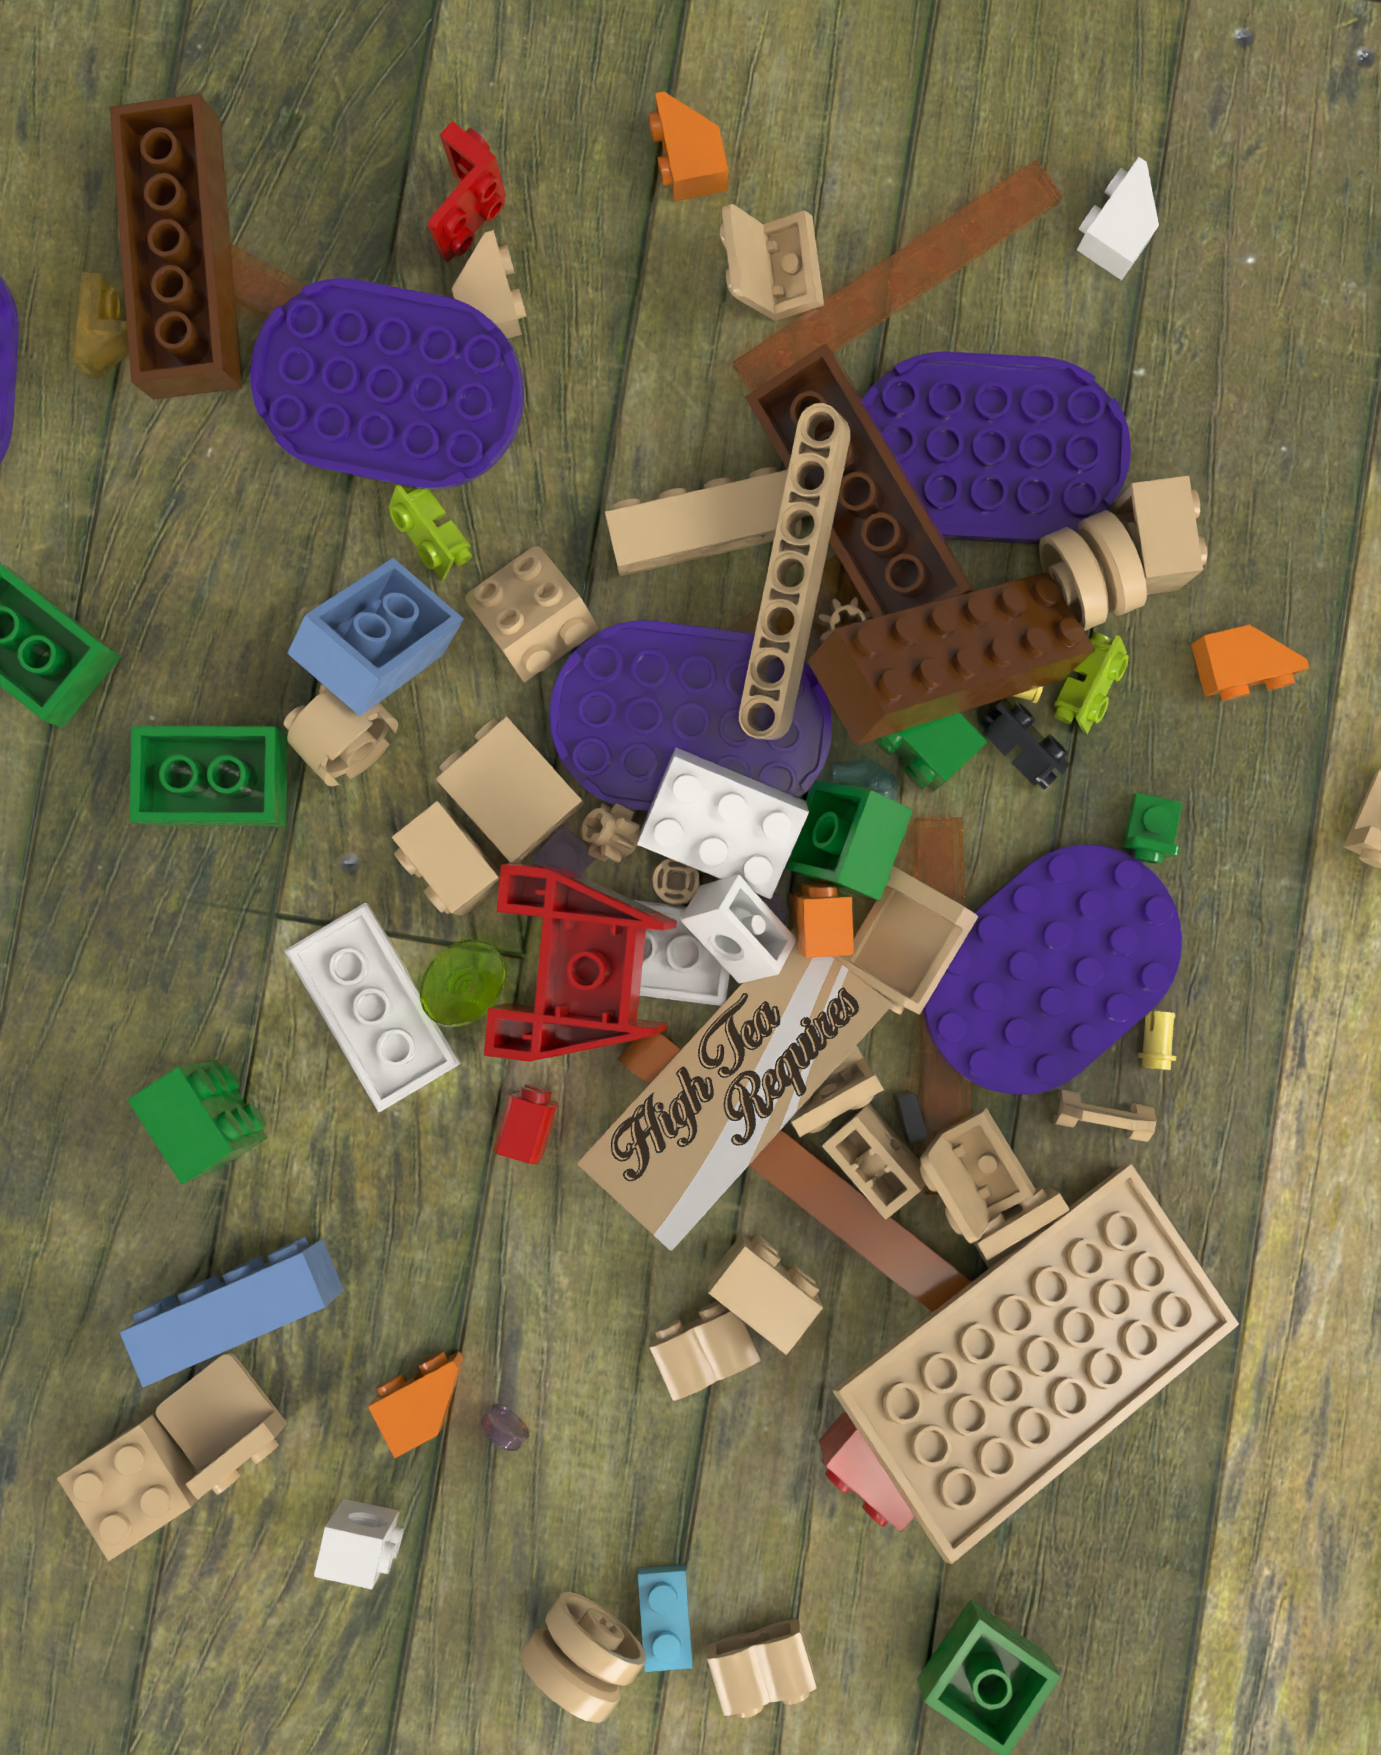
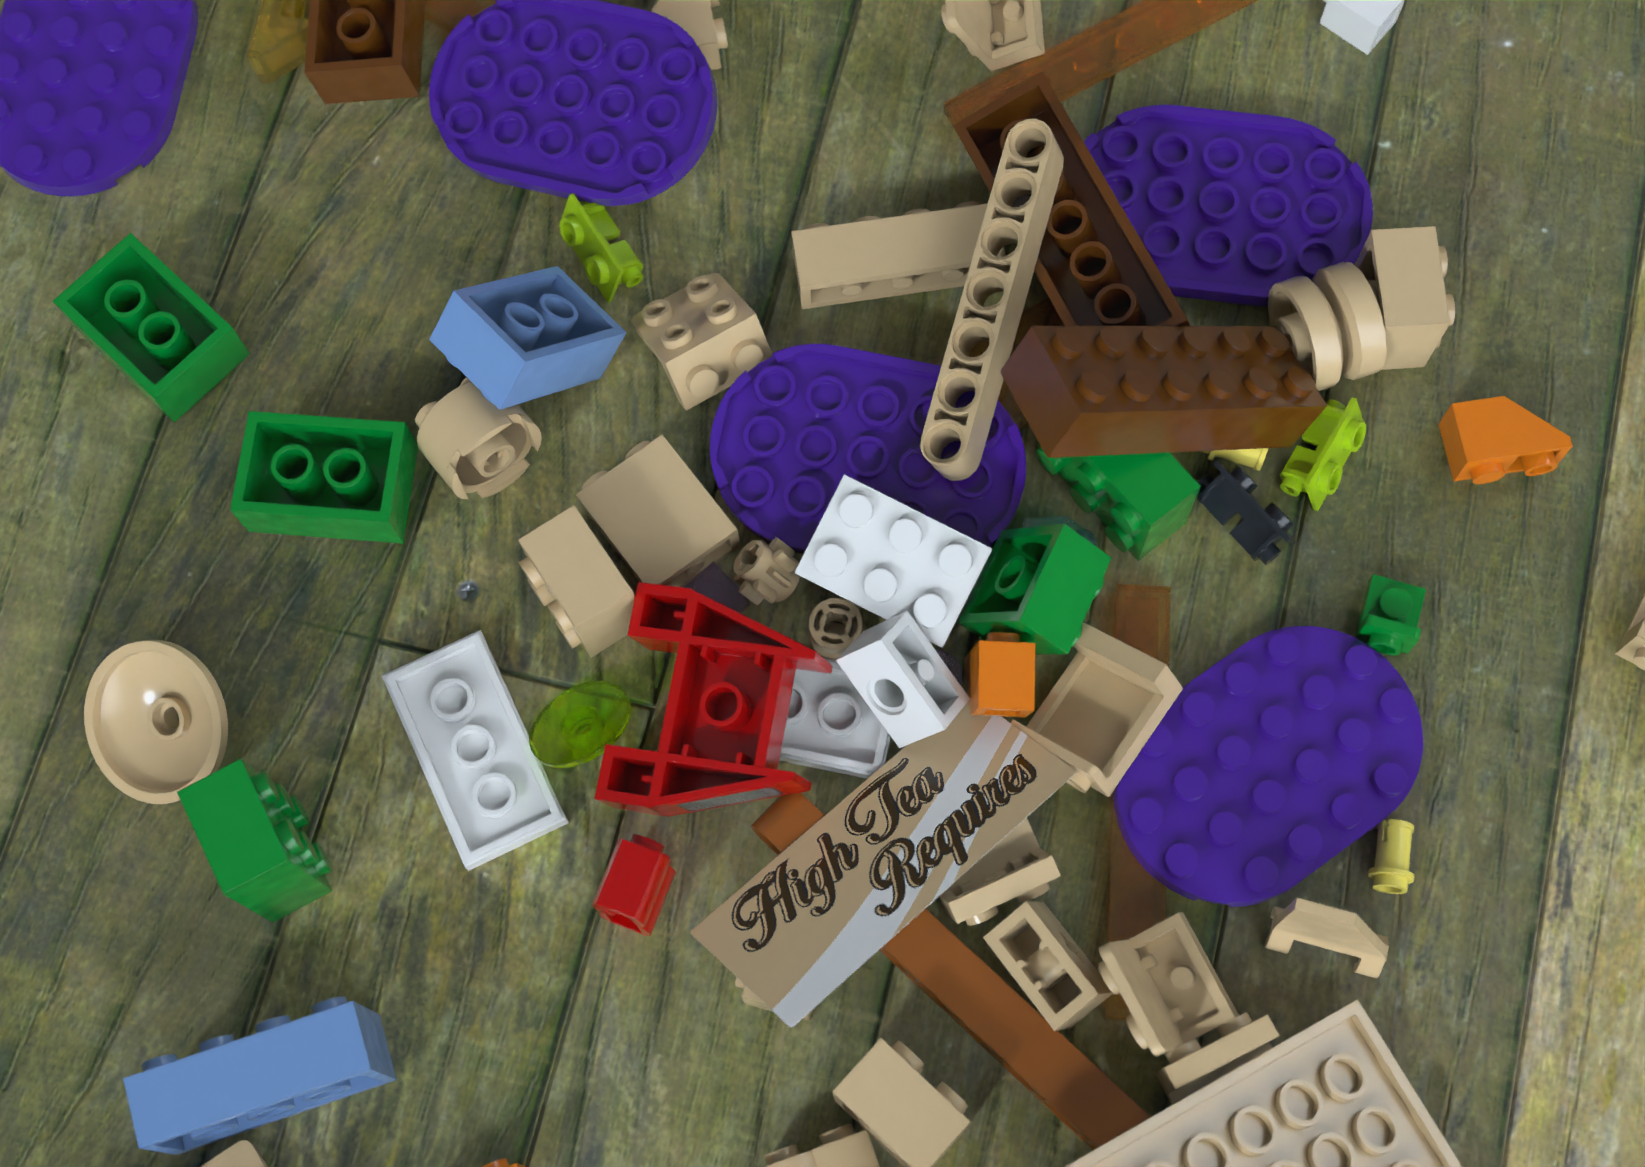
camera: 10 degrees right, 15 degrees down
black tile [893,1090,928,1143] -> none
none -> tan dish [84,640,228,804]

